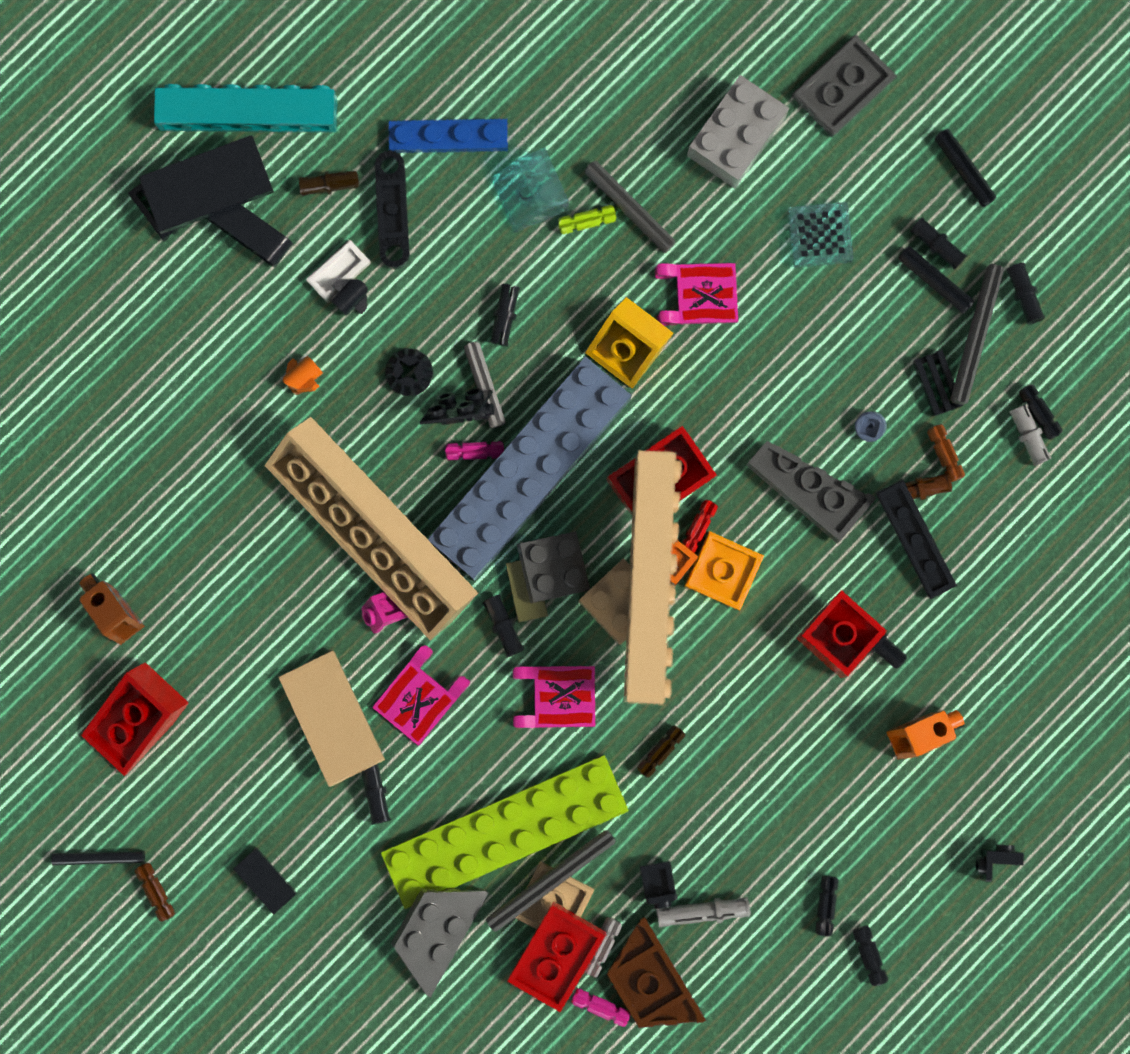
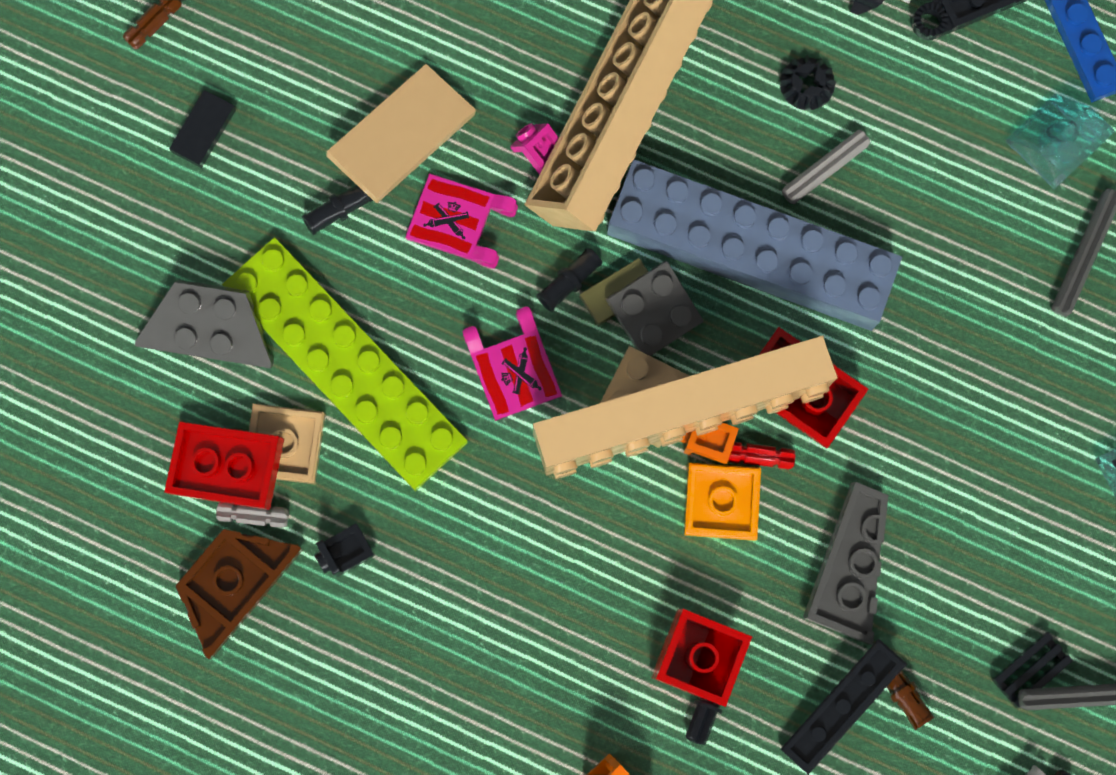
camera: 70 degrees right, 5 degrees down
black hinge [419,388,495,425] -> none
dark pink axle [445,441,504,460] -> none
dark grey axle [486,830,616,932] -> none
black pin [489,284,520,347] -> none
lime axle [558,205,616,234] -> none
dark pink axle [572,989,631,1027] -> none
yellow slope [585,297,674,388] -> none
dark brown axle [637,725,685,778] -> none
flag [655,263,738,326] -> none
light grey pin [657,897,750,928] -> none
black axle [815,875,839,937] -> none
sand blue tile [855,411,887,442] -> none
dark orange axle [927,424,965,482] -> none

